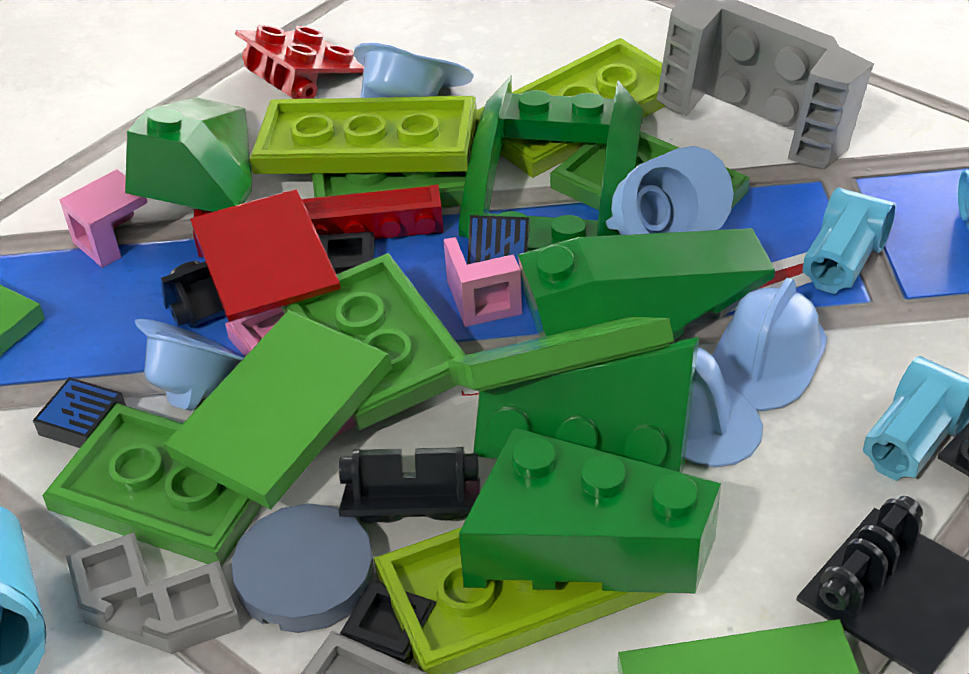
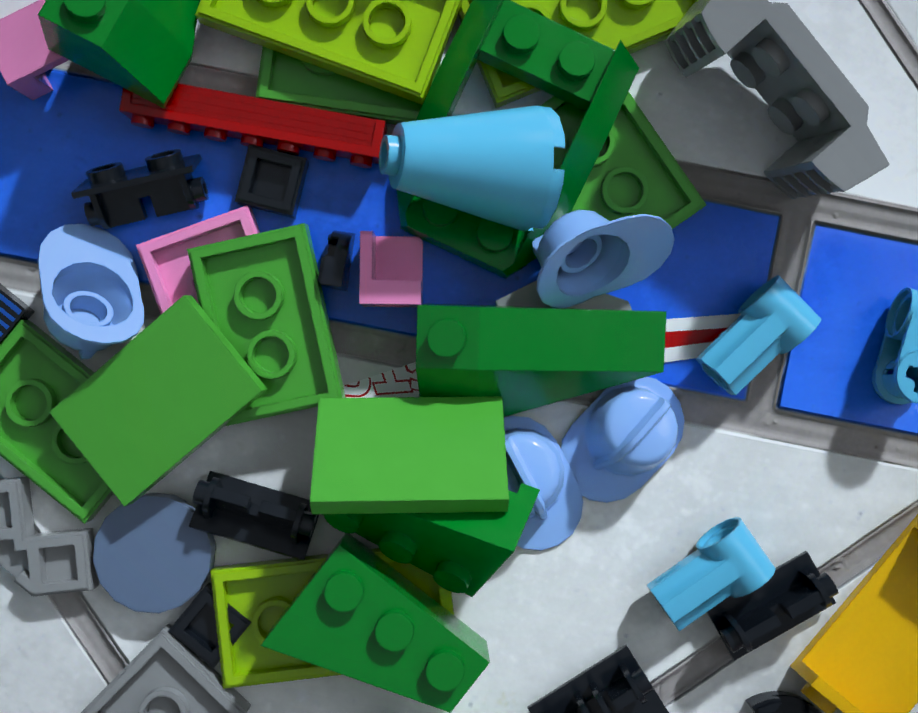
camera: 10 degrees right, 45 degrees up
red piece [190,189,341,322] -> none
tile [467,215,530,279] -> none
none -> black tile [318,230,355,291]
none -> medium azure cone [379,105,565,231]

